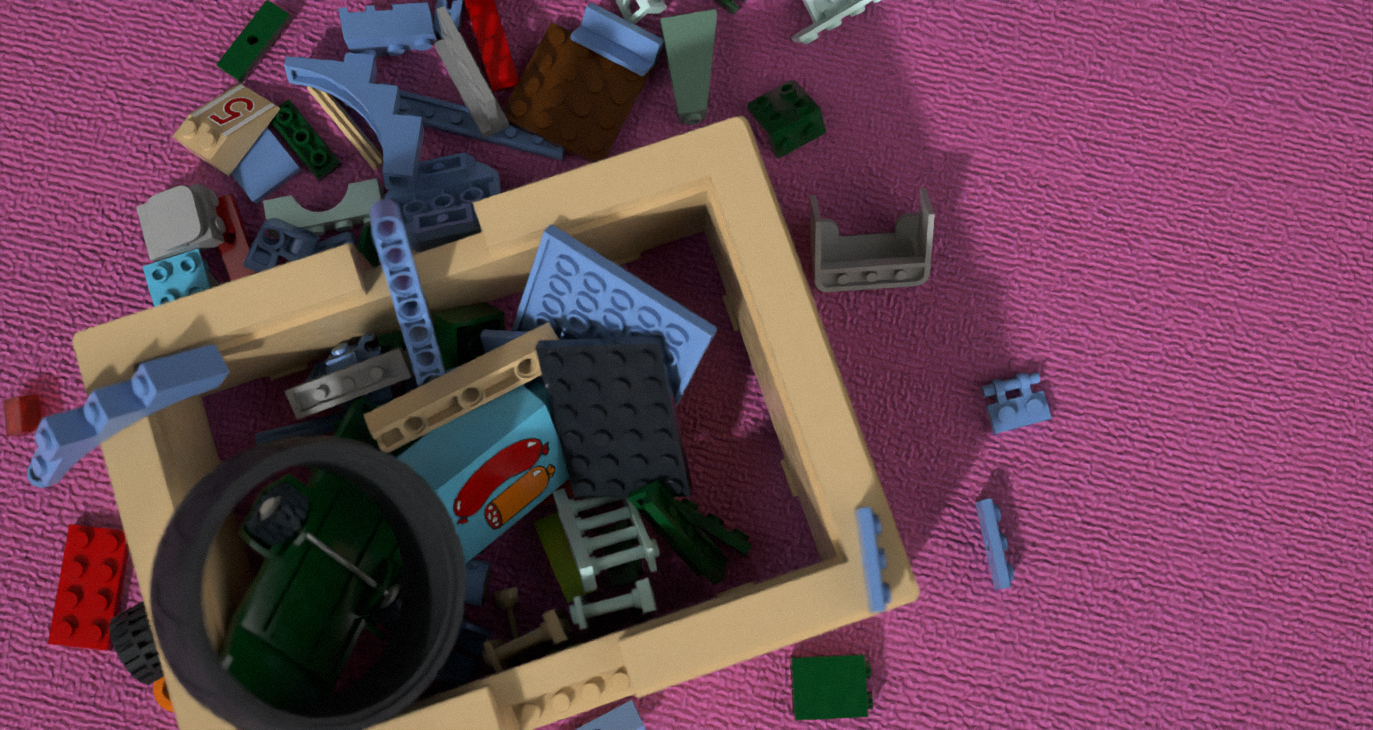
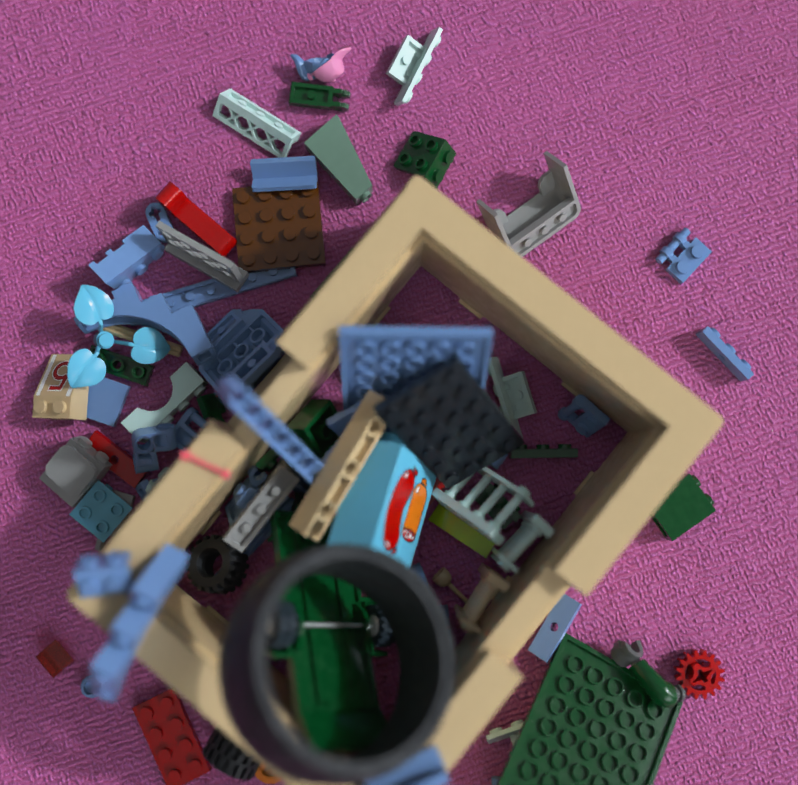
camera: 30 degrees left, 5 degrees up
dark green tile [216,0,292,83] -> none
dark green fence [627,481,728,585] -> none
medium blue tile [854,507,891,613] -> none
none -> medium azure plant [67,285,170,388]
none -> medium blue bracket [73,551,134,598]
none -> coral hinge [180,450,230,479]
none -> black tyre [186,535,249,595]
none -> light aqua bracket [488,357,537,438]
none -> medium blue plate [558,395,610,438]

